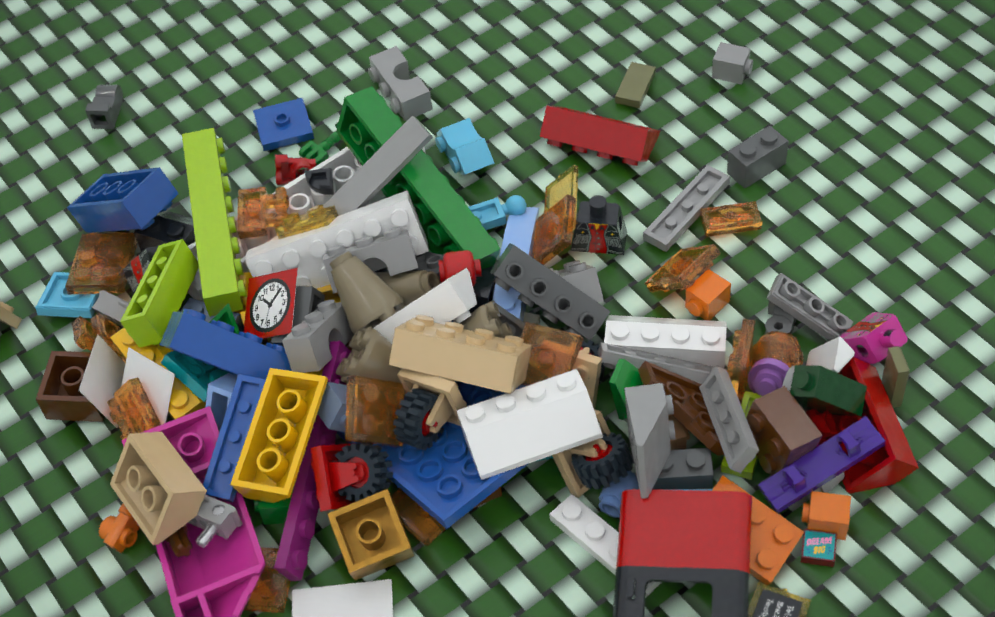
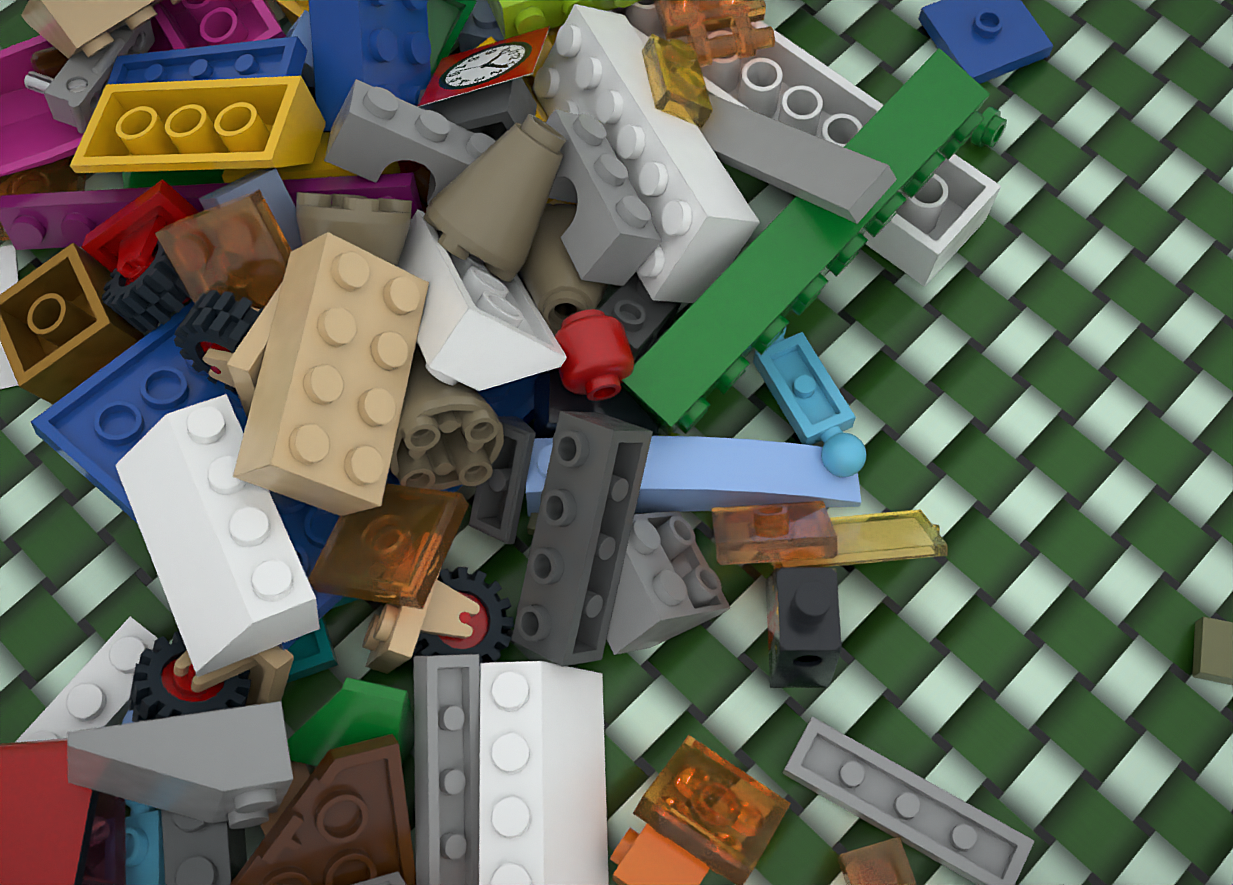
camera: 75 degrees right, 15 degrees up
red plate [275,154,316,185] -> none
black tile [304,168,334,195] -> none
light grey arch [368,46,433,121] -> none
medium azure brick [435,118,494,175] -> none
red slope [540,106,660,166] -> none

